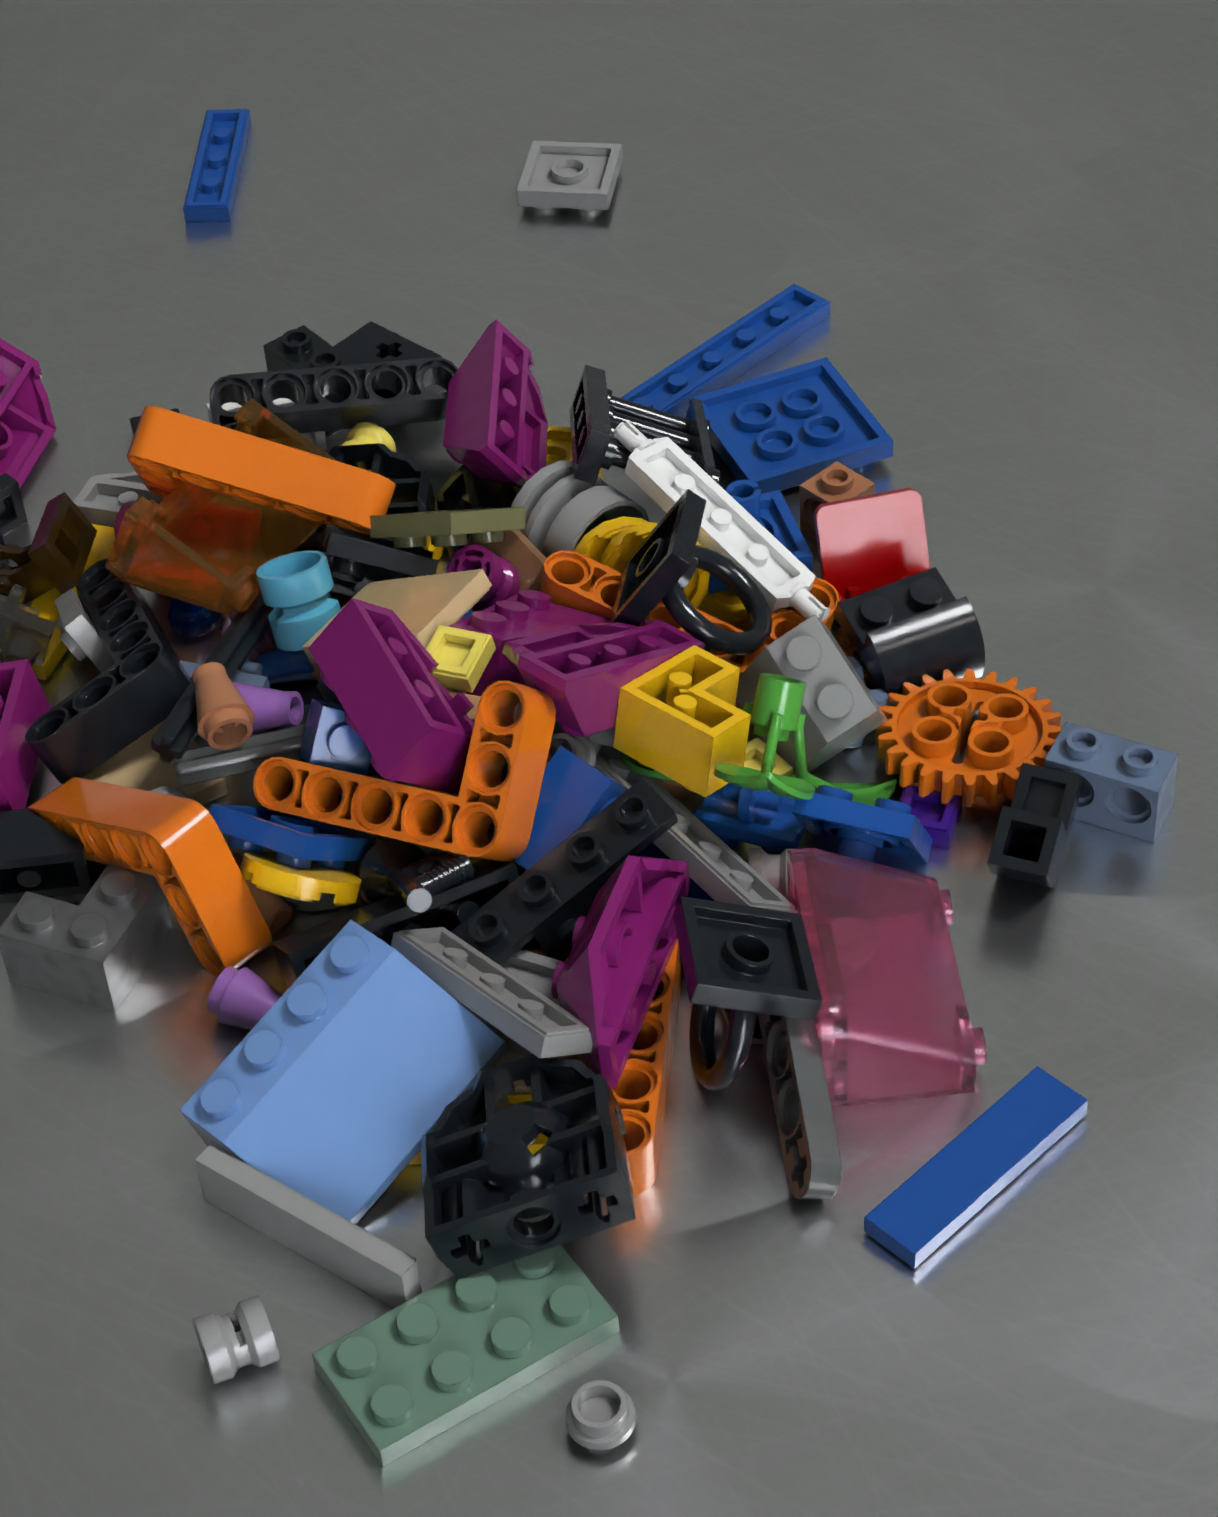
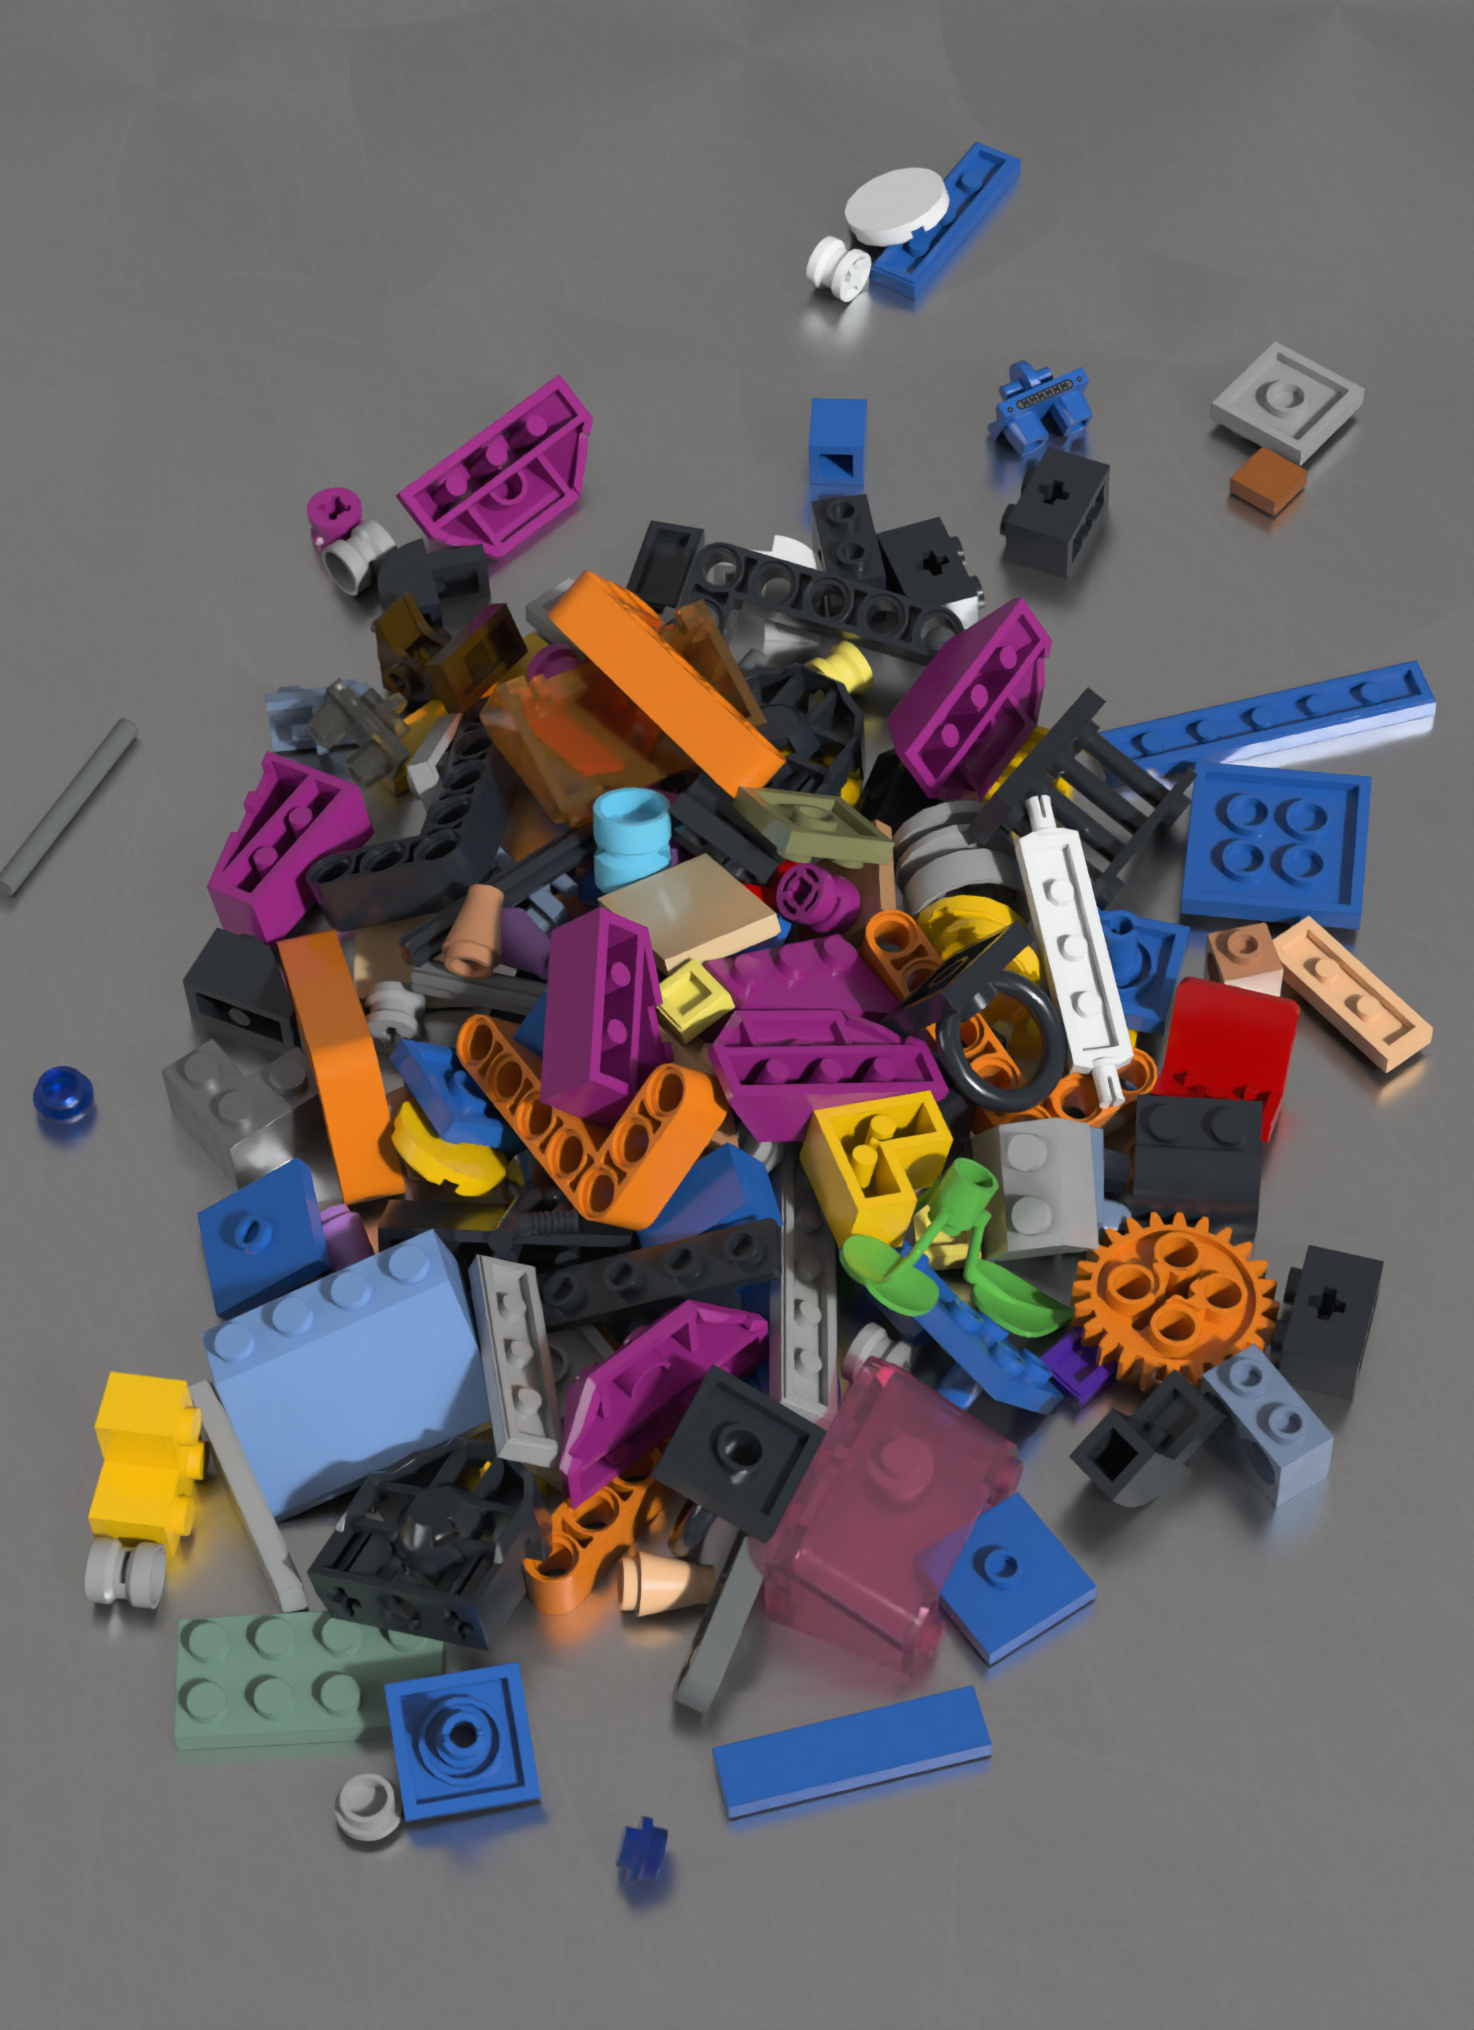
camera: 30 degrees right, 10 degrees up
none -> yellow brick [88,1371,210,1559]
none -> blue plate [197,1158,331,1321]
none -> blue plate [384,1662,541,1823]
none -> clear blue plate [615,1815,668,1886]
none -> light nougat cone [617,1550,715,1617]
none -> white wheel [806,236,871,302]
none -> blue brick [809,398,867,485]
none -> white tile [844,167,950,247]
none -> blue plate [911,1492,1097,1666]
none -> blue hips [987,360,1093,457]
none -> black brick [1000,447,1110,579]
none -> dark orange tile [1229,447,1308,516]
none -> black brick [1270,1245,1384,1400]
none -> light nougat plate [1273,916,1433,1073]

